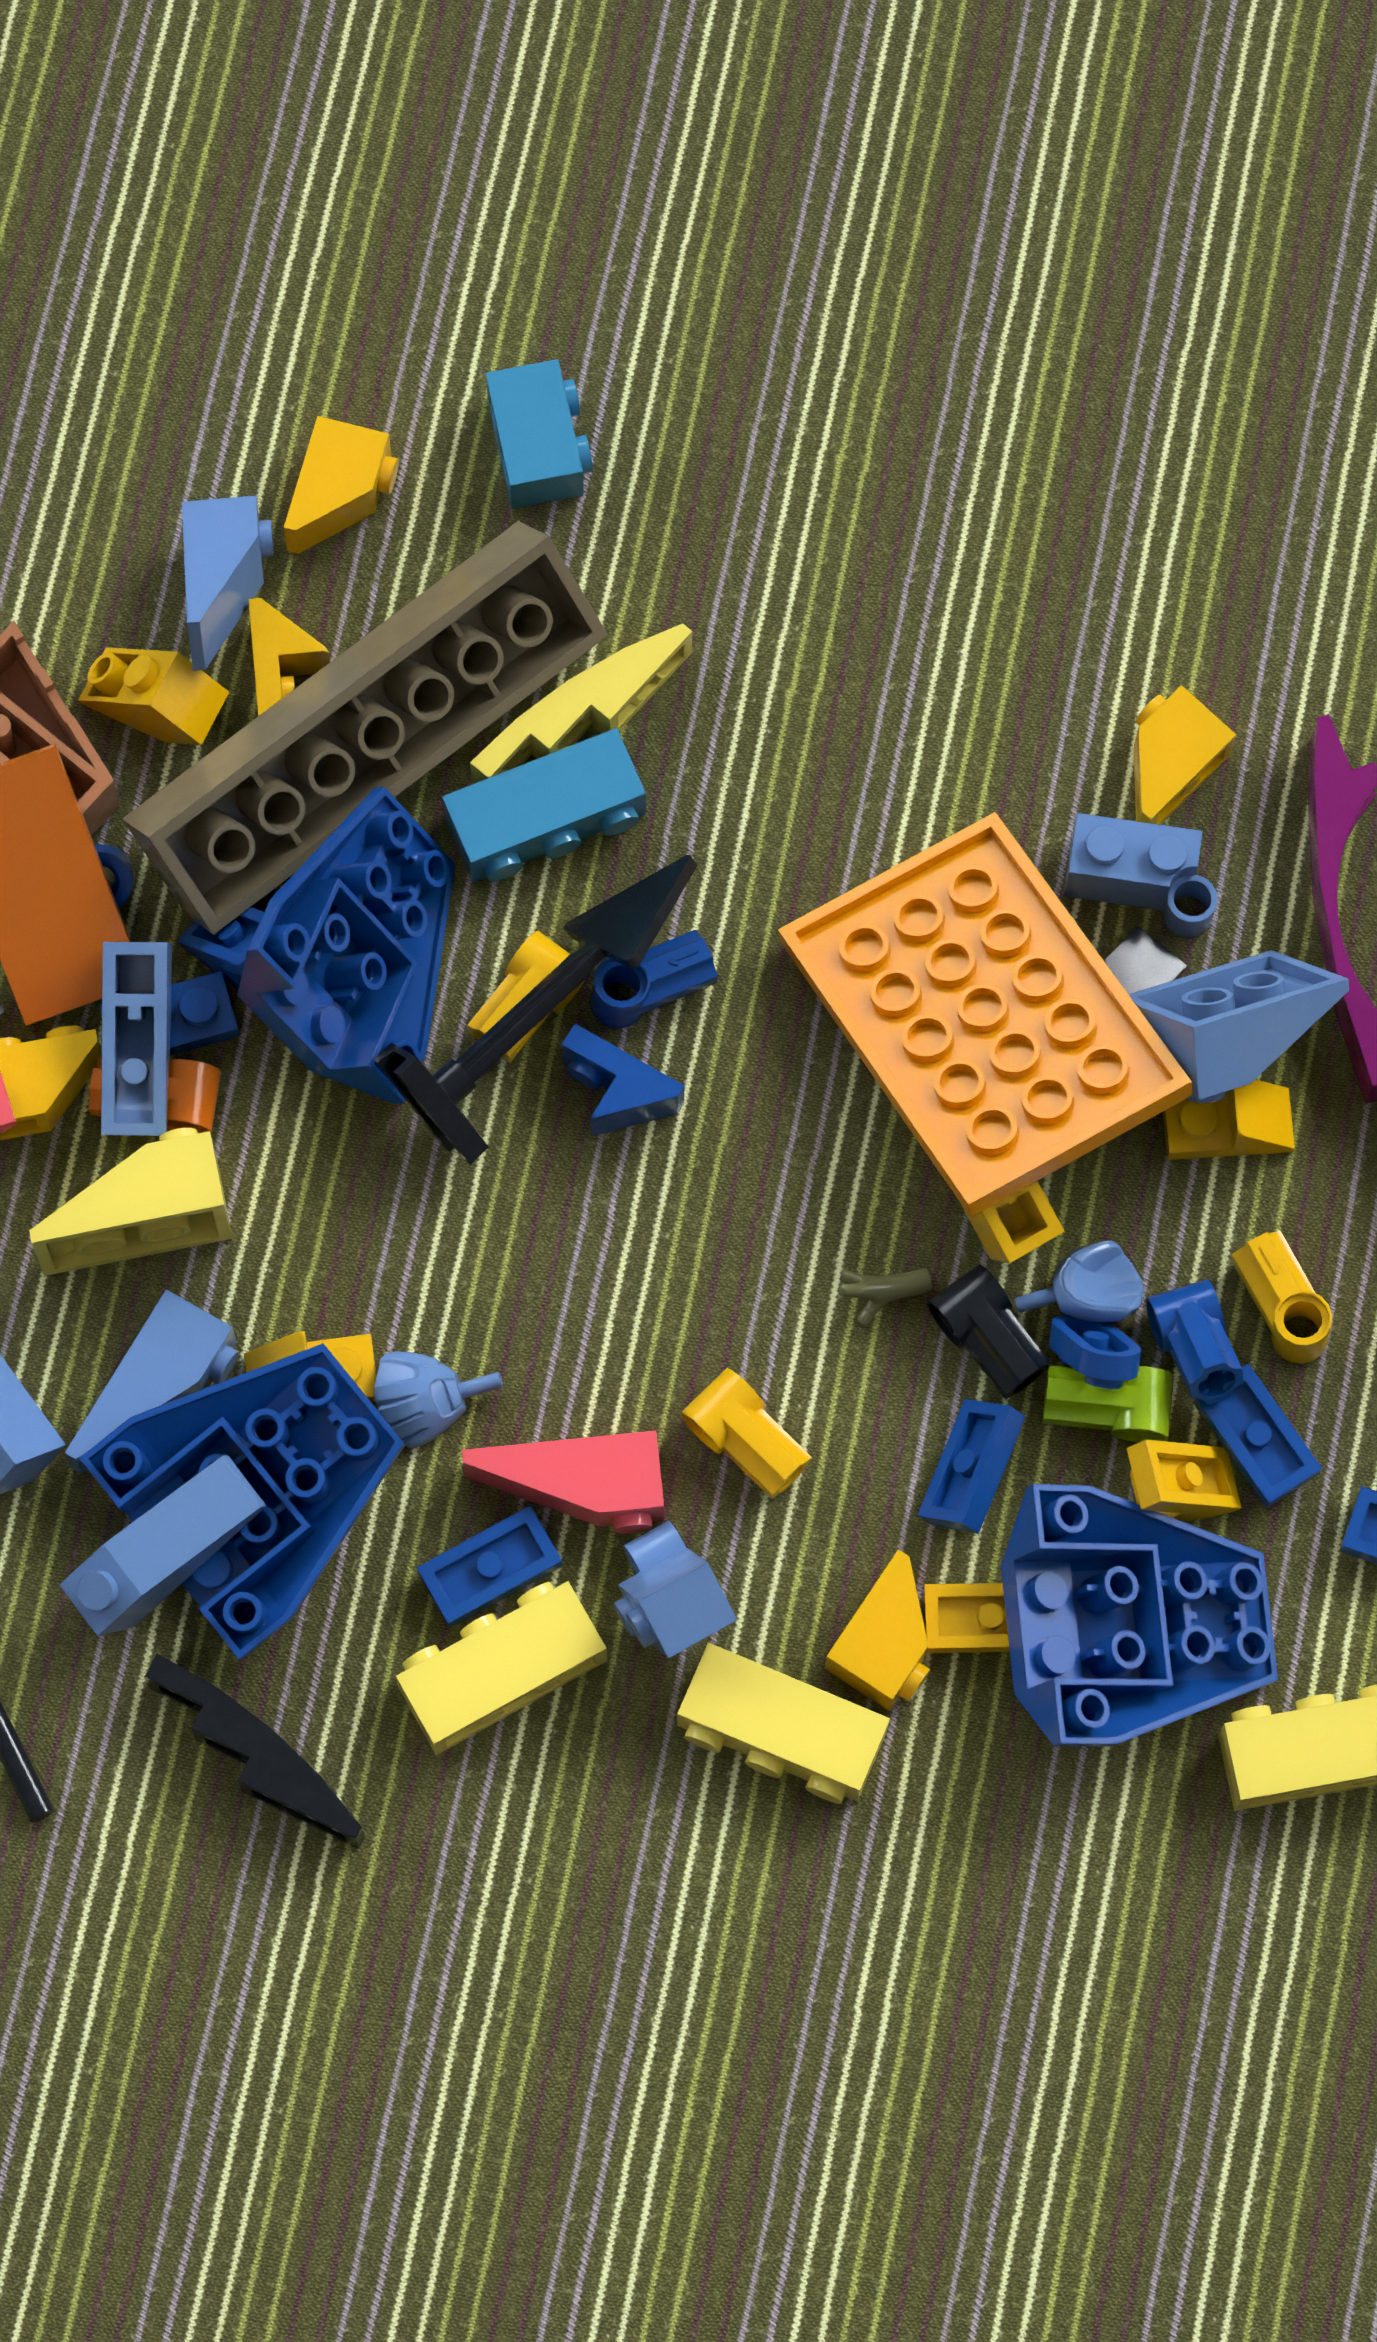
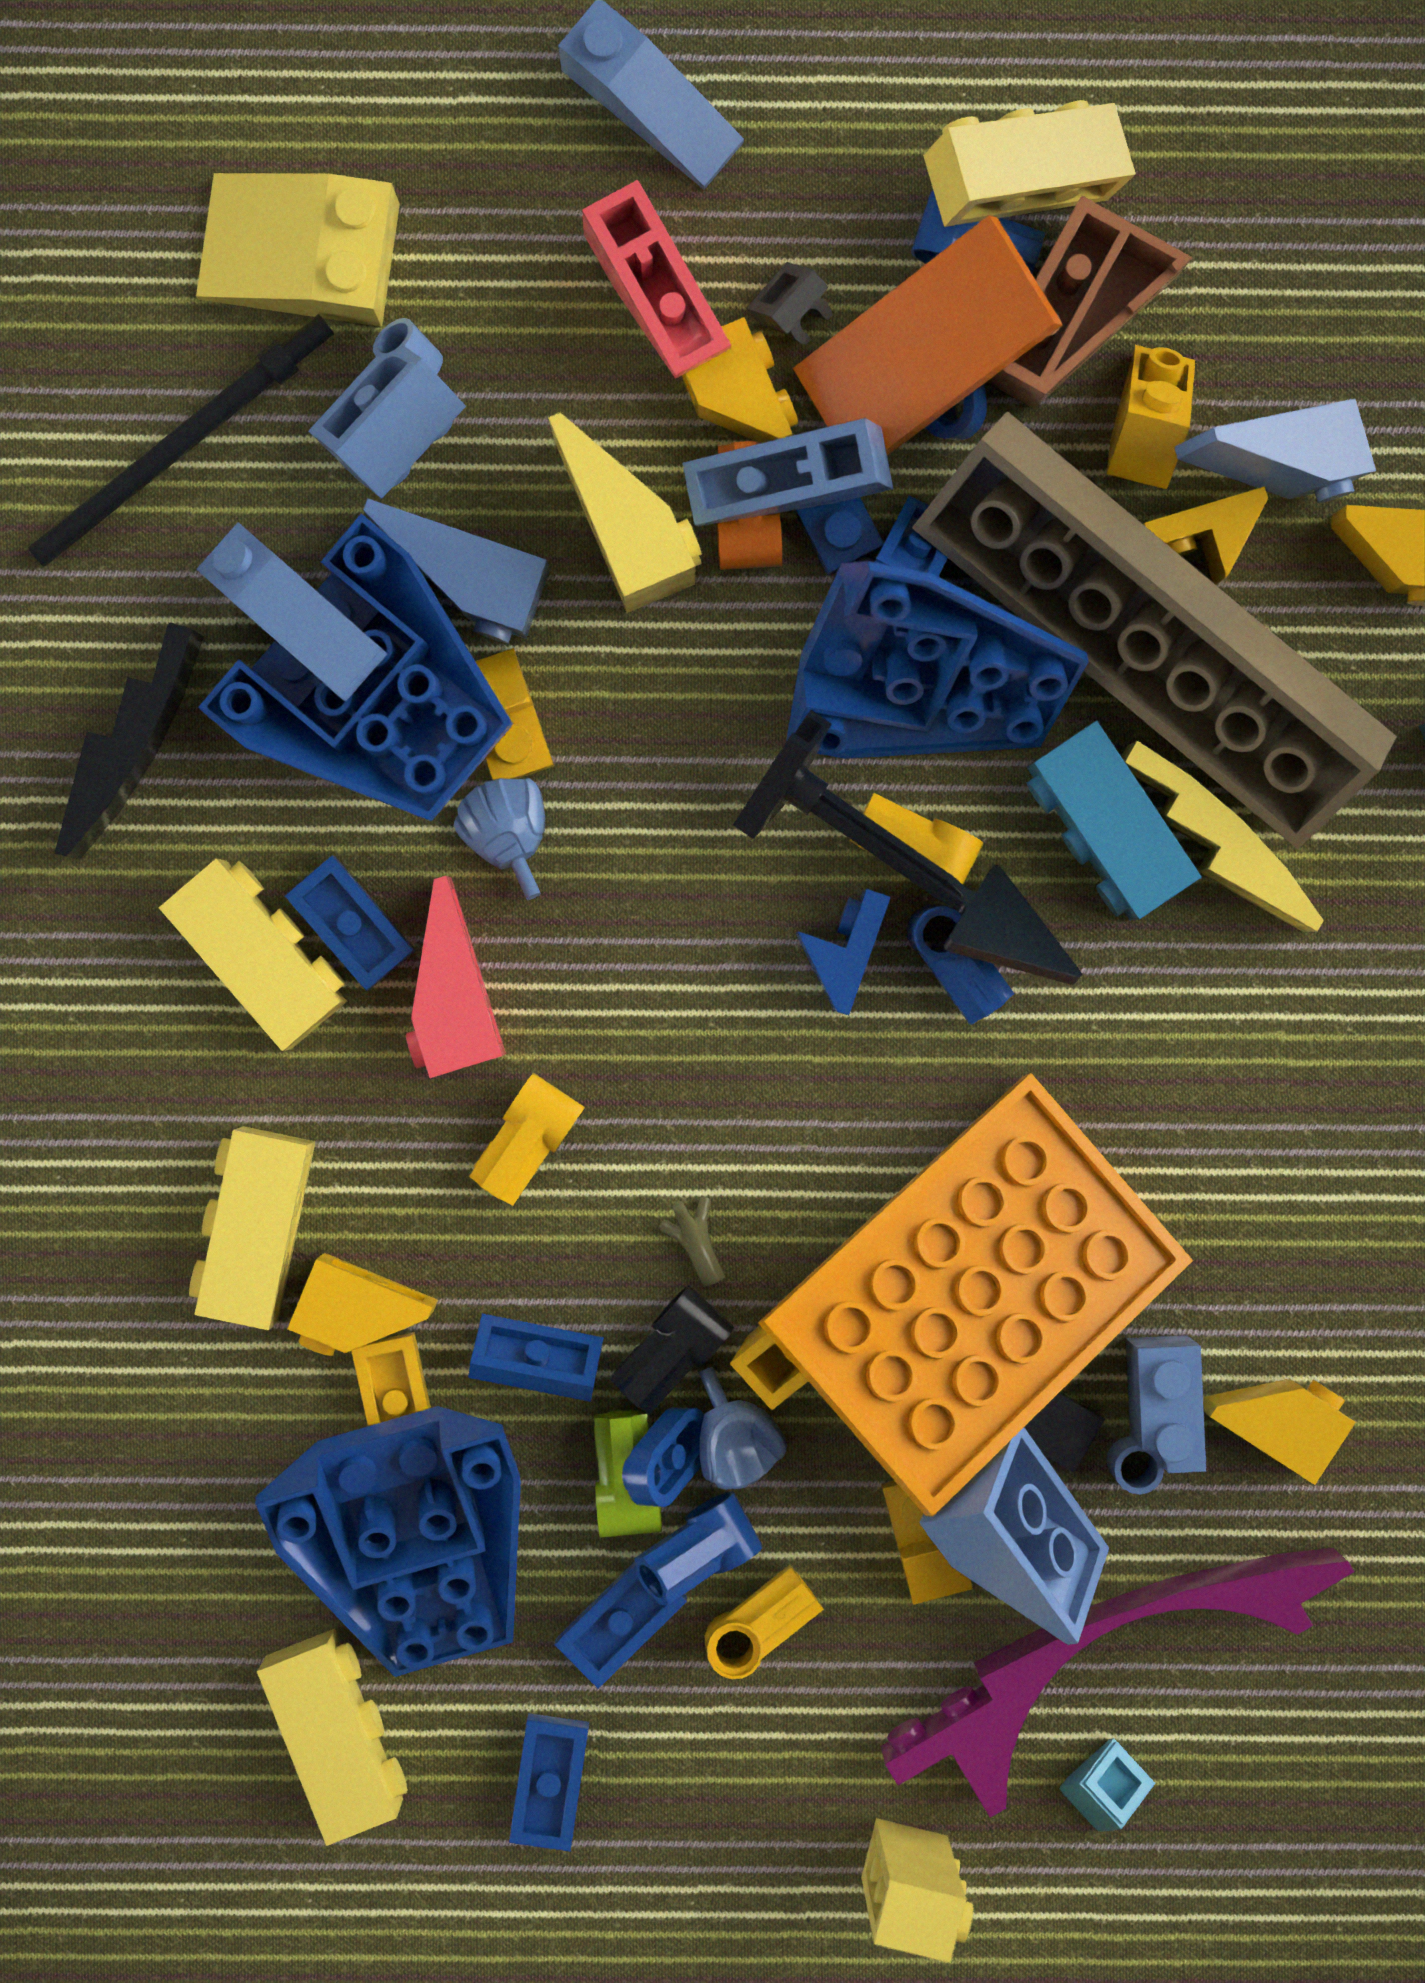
camera: 80 degrees right, 15 degrees up
medium blue hinge [613,1521,737,1658] -> none
yellow slope [1126,1439,1242,1522] -> none

